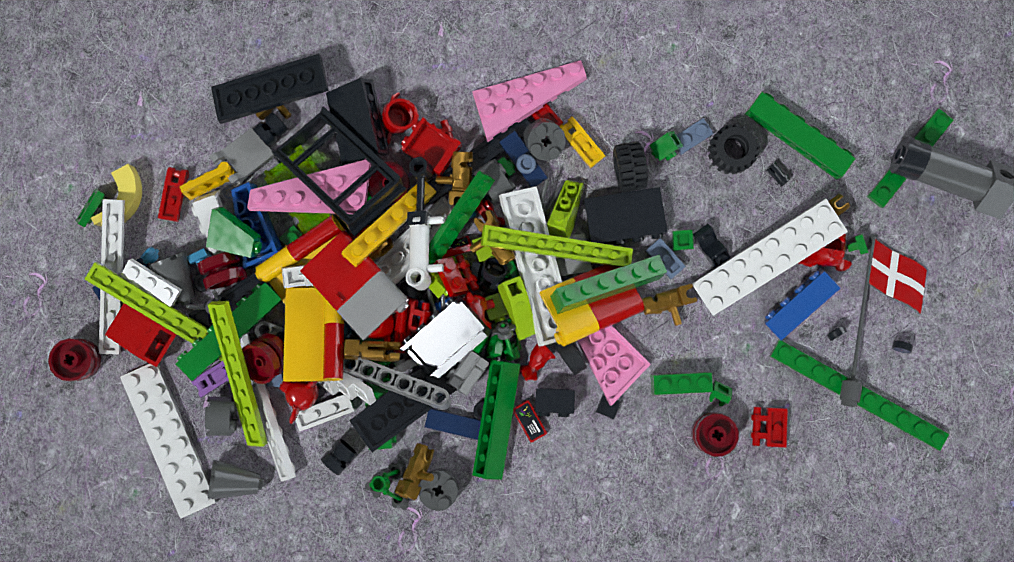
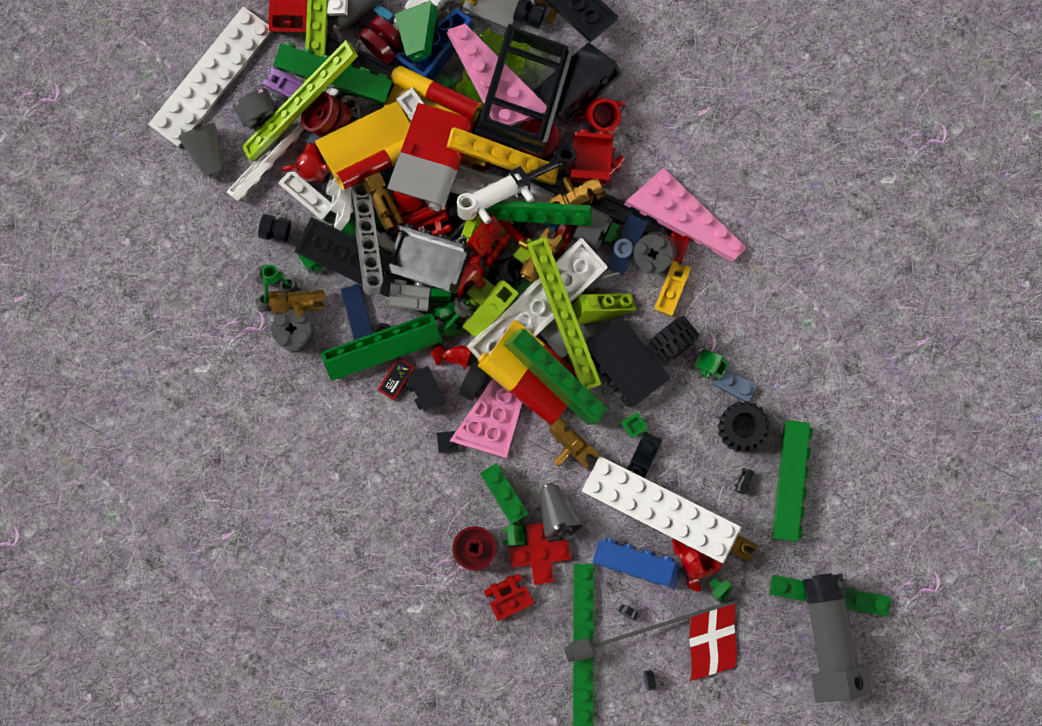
camera: 65 degrees right, 5 degrees down
sand blue plate [646,238,686,280] -> none
none -> red plate [509,523,571,585]
none -> dark grey cone [540,483,583,541]

